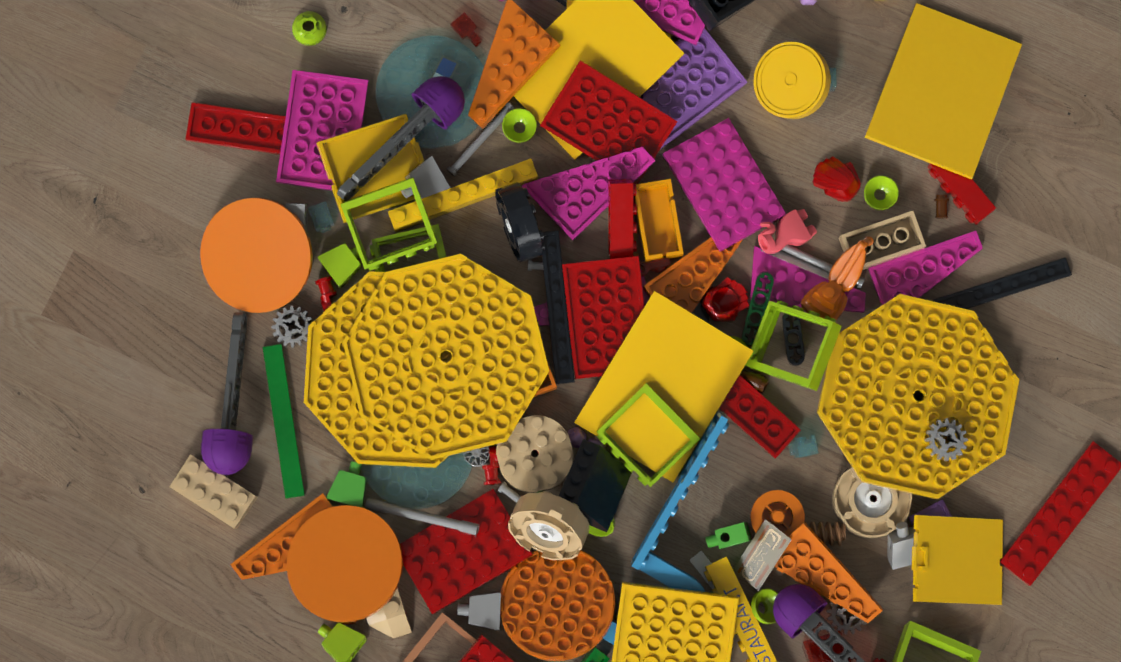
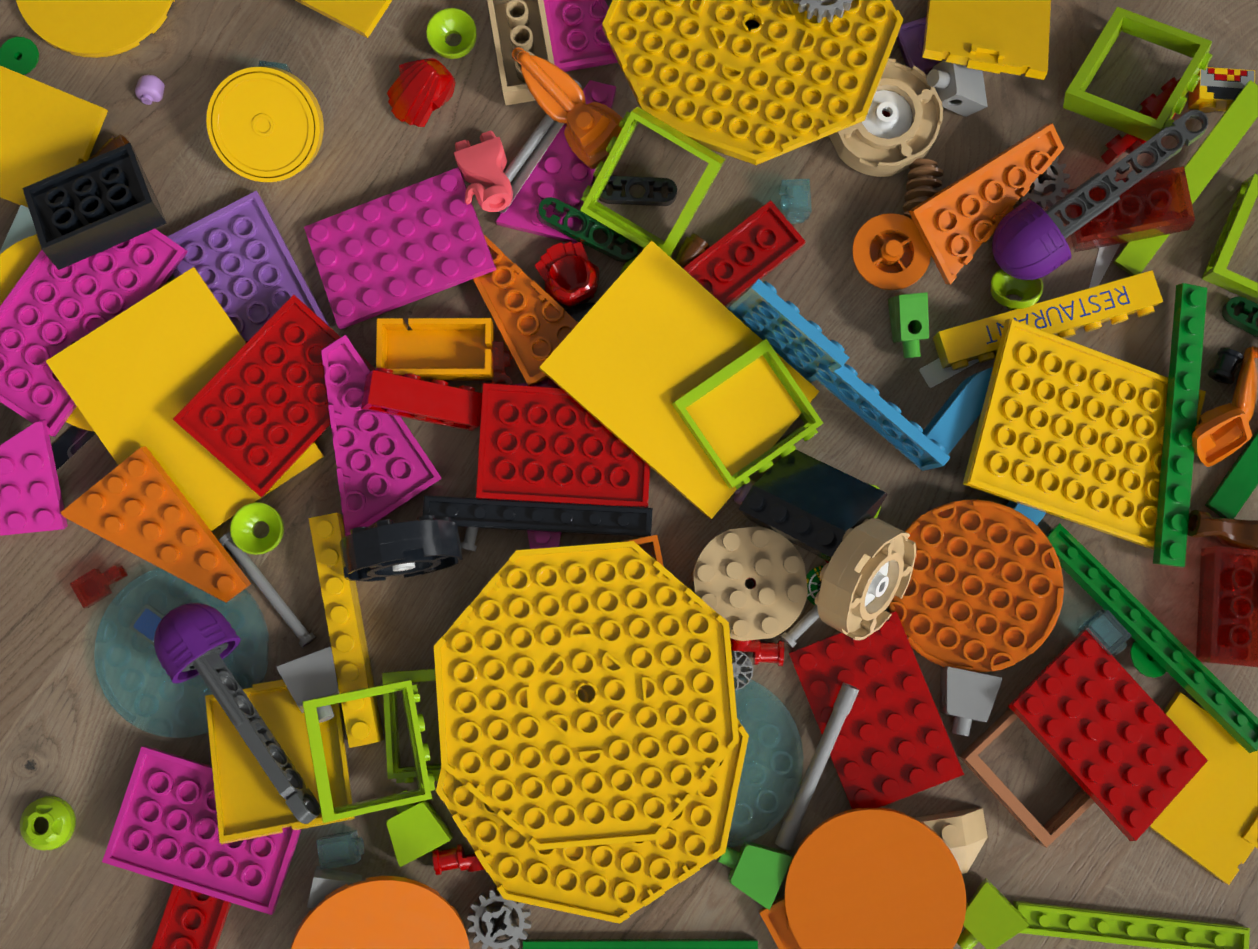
camera: 80 degrees left, 0 degrees up
lavender piece [568,427,587,448] -> none
sticker [733,519,792,591] -> none

